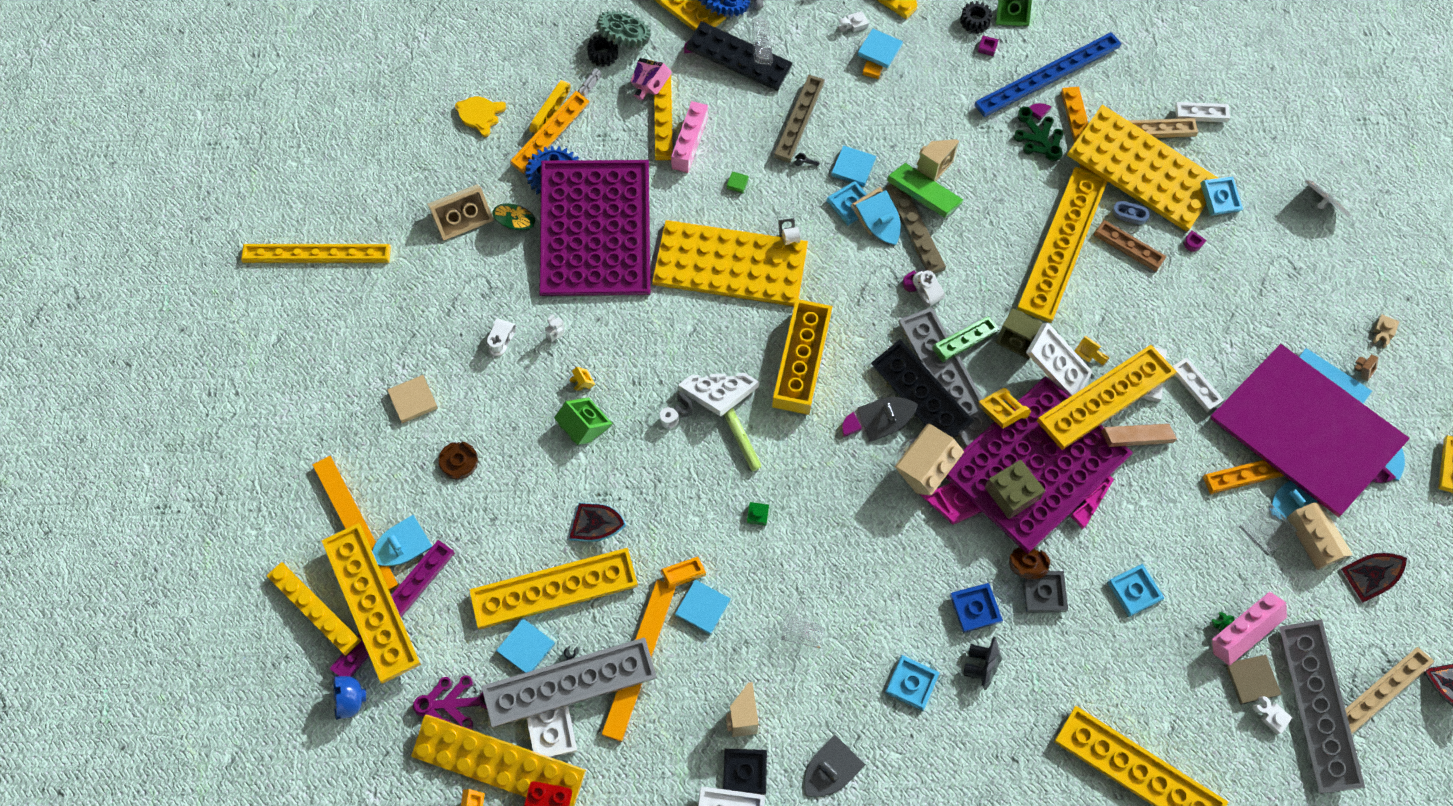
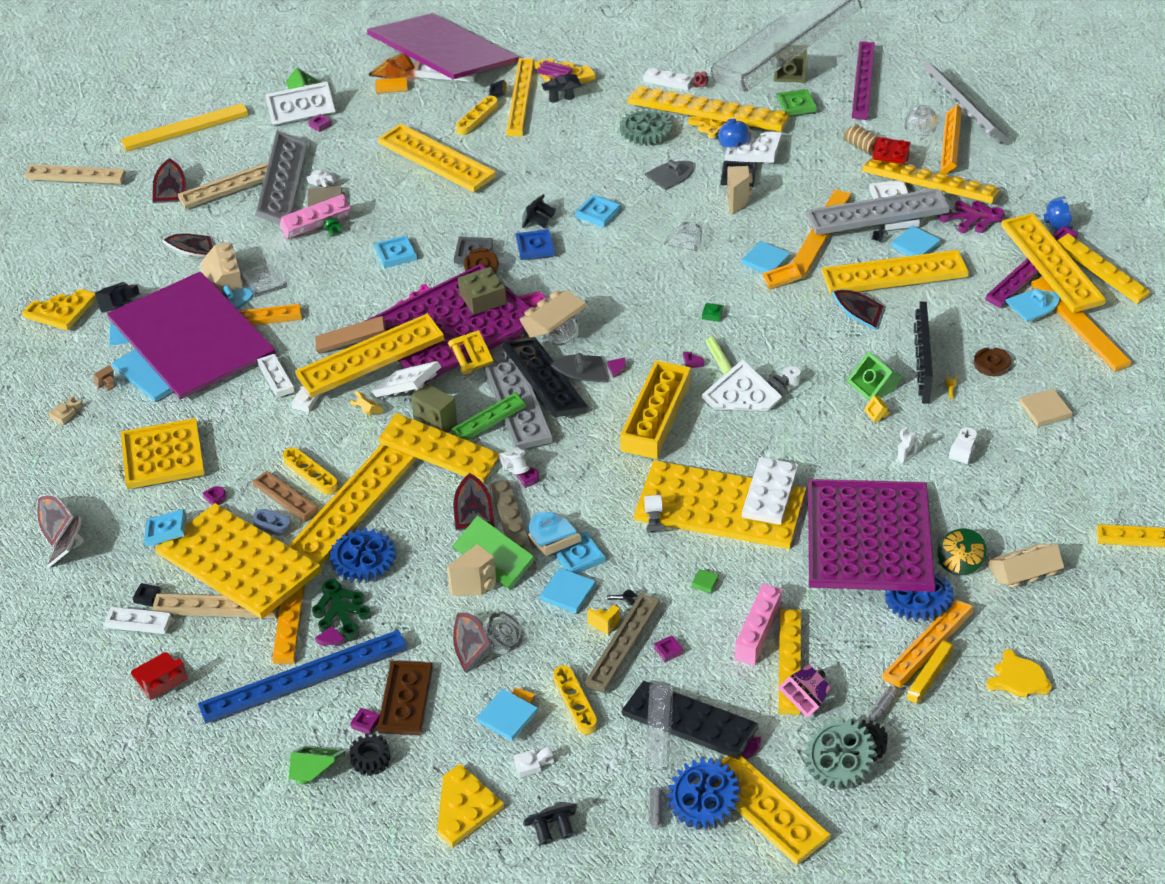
camera: 170 degrees left, 20 degrees down
none -> shield [46,515,84,568]
none -> black connector [95,282,140,312]
none -> yellow plate [120,418,205,489]
none -> red bracket [131,652,188,700]
none -> black plate [132,583,161,607]
none -> yellow beam [283,447,338,495]
none -> blue gear [330,528,396,583]
none -> reddish brown tile [377,661,433,736]
none -> yellow plate [379,413,500,483]
none -> shield [453,473,495,531]
none -> shield [453,612,492,673]
none -> clear cylinder [483,612,523,655]
none -> yellow beam [553,665,597,735]
none -> yellow panel [587,605,620,634]
none -> magenta tile [654,635,683,663]
none -> magenta tile [683,352,704,368]
none -> white plate [742,457,798,525]
none -> black plate [913,301,933,404]
none -> yellow hand [945,374,957,399]

